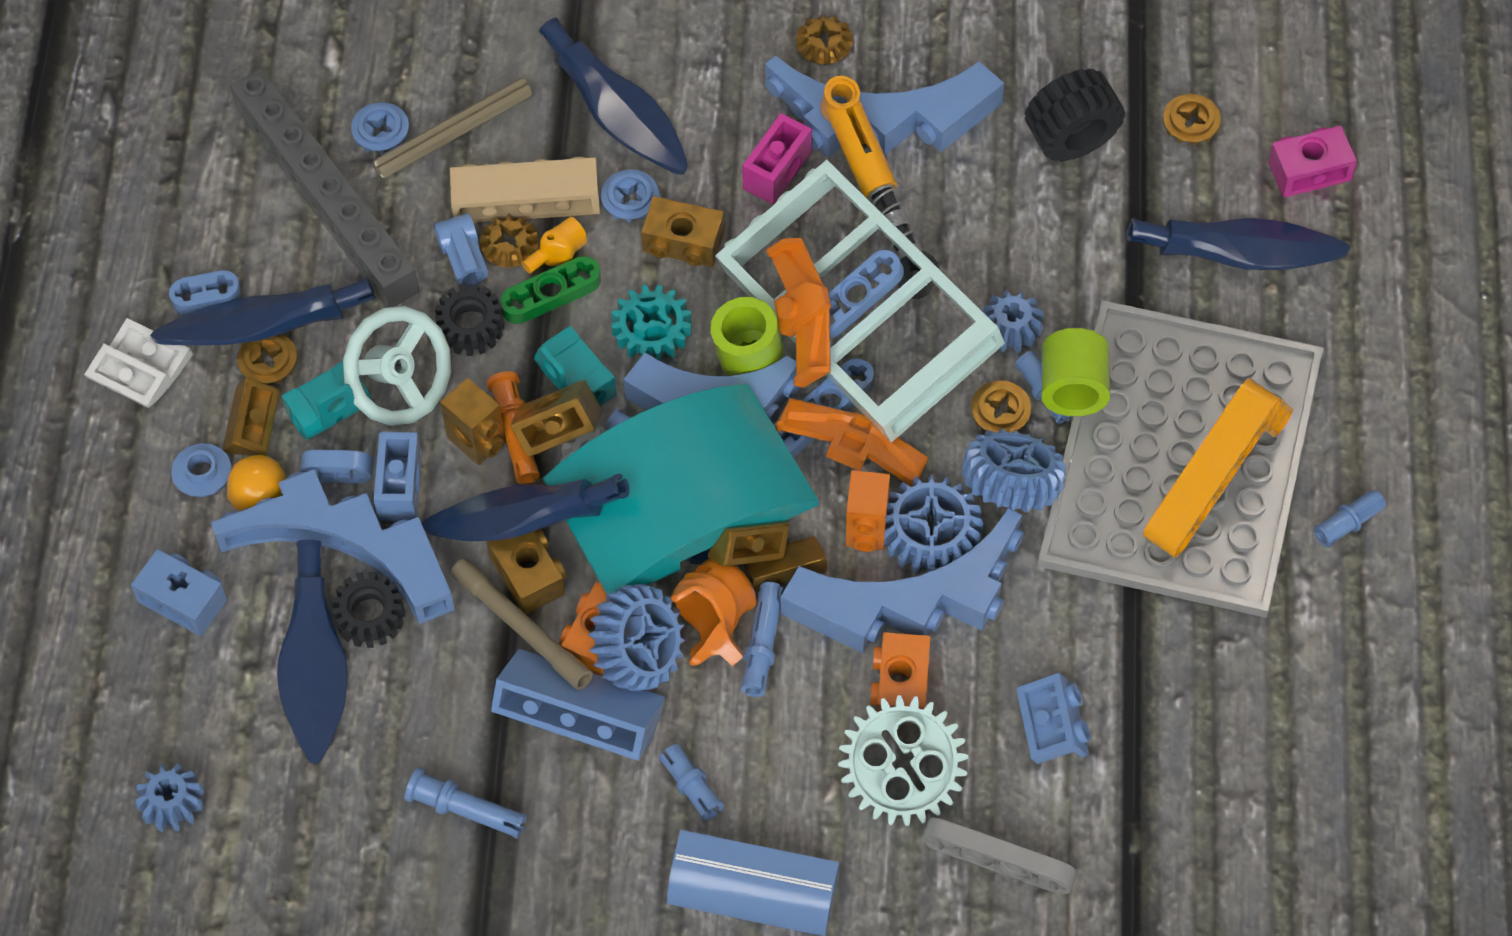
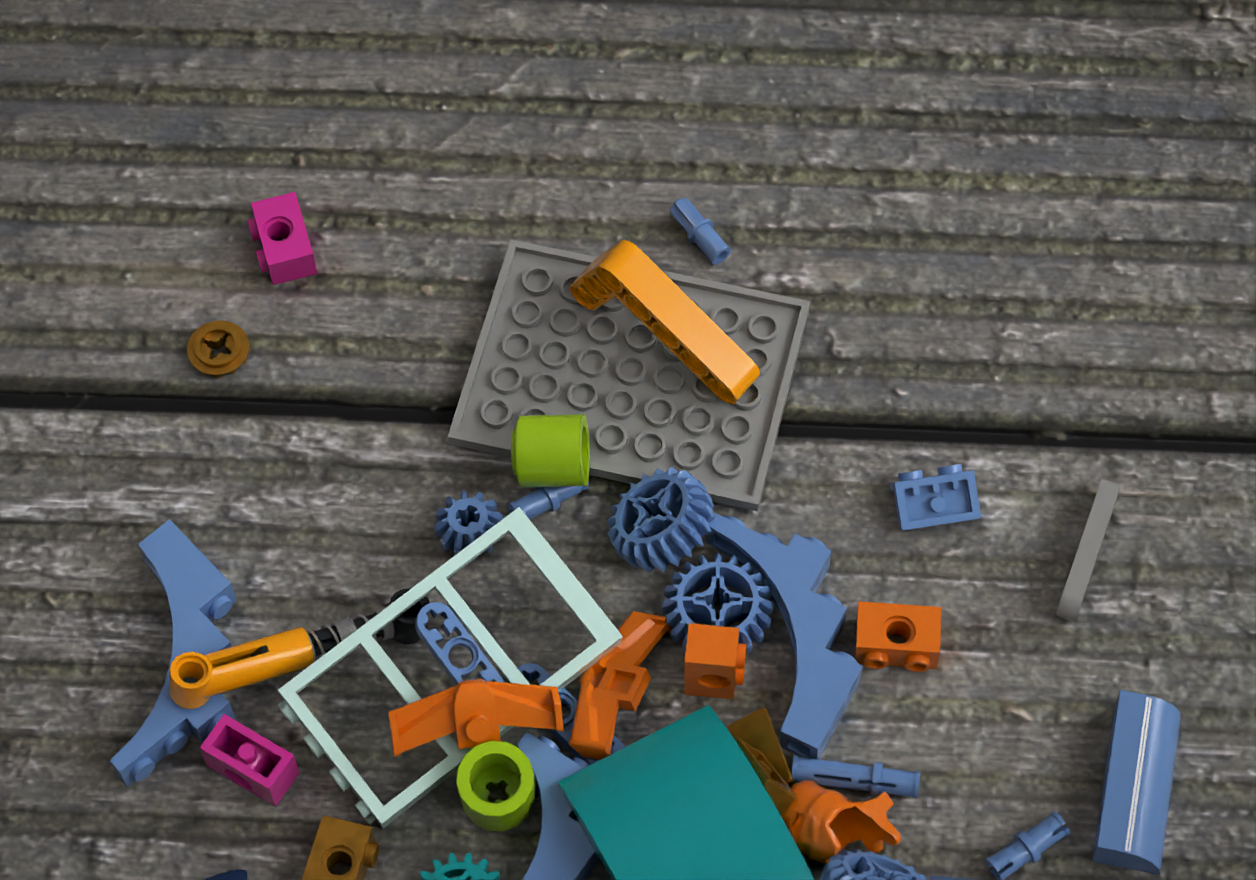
camera: 90 degrees left, 0 degrees up
pearl gold gear [796,13,853,65] -> none
light aqua gear [838,695,968,826] -> none
pearl gold gear [971,381,1032,433] -> none
black tyre [1024,68,1125,162] -> none
dark blue animal [1127,218,1351,270] -> none

